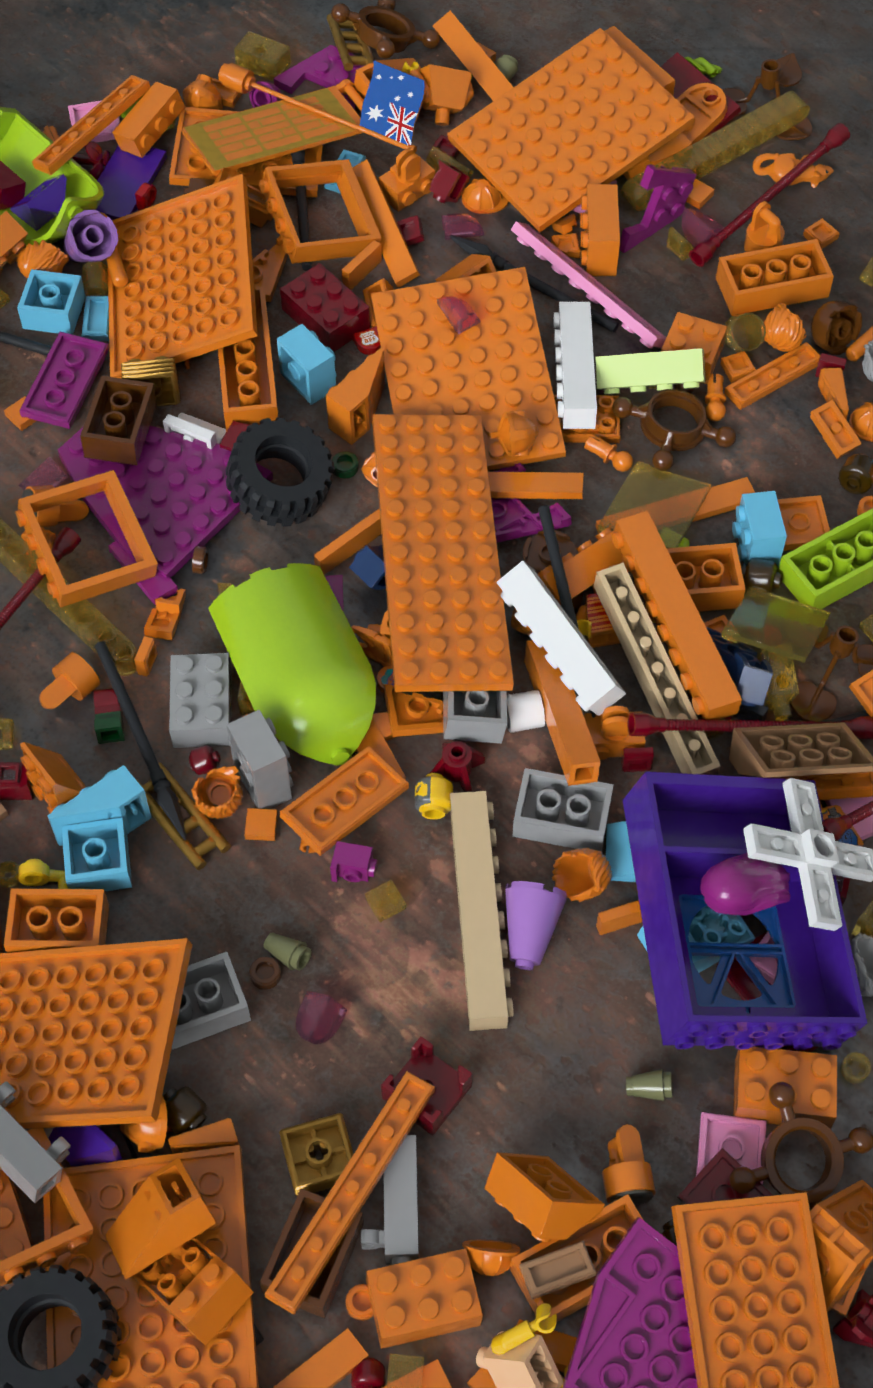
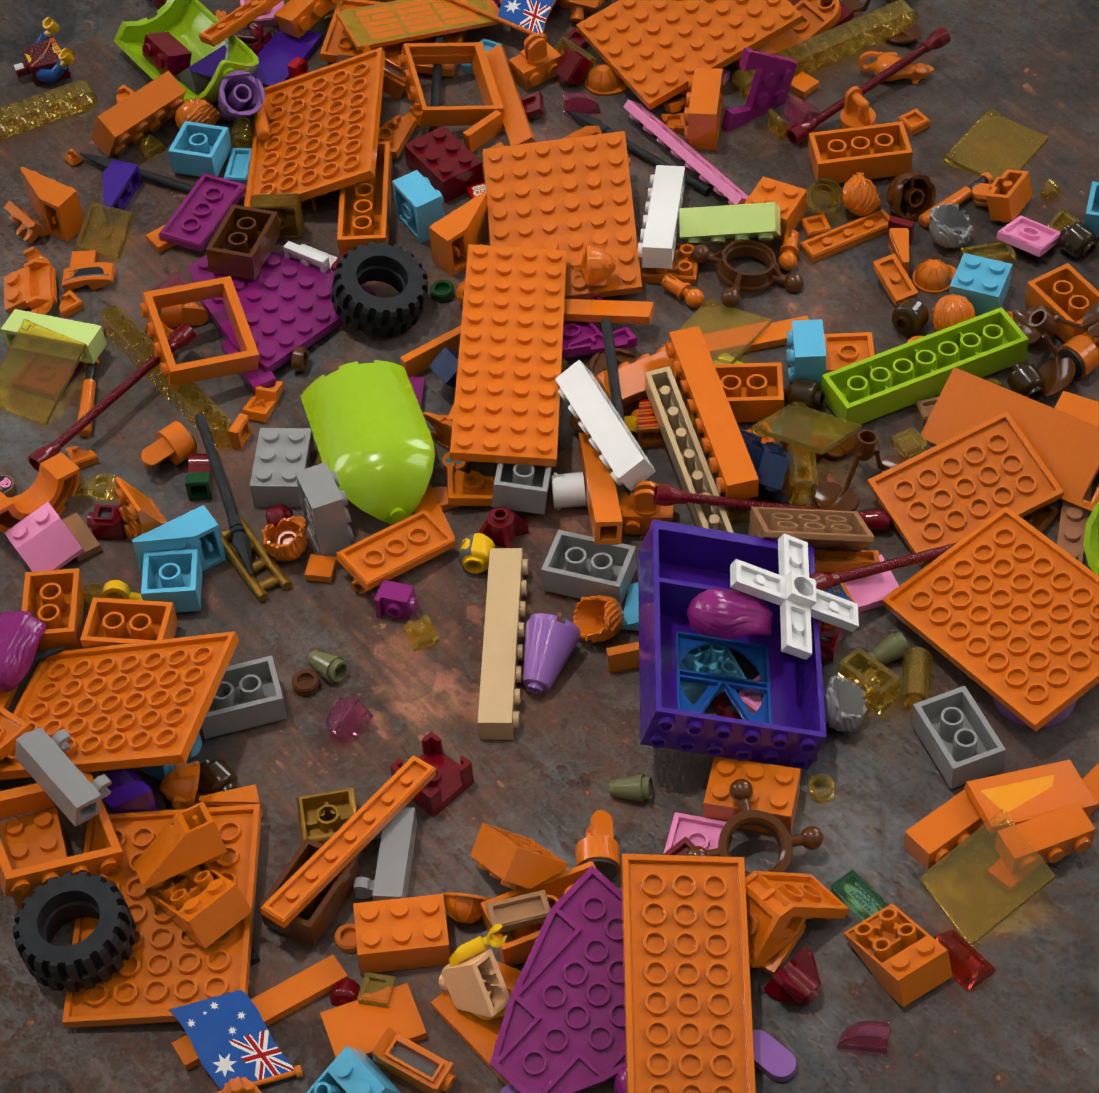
camera: 10 degrees right, 10 degrees down
clear pink brick [437,296,481,334] -> none

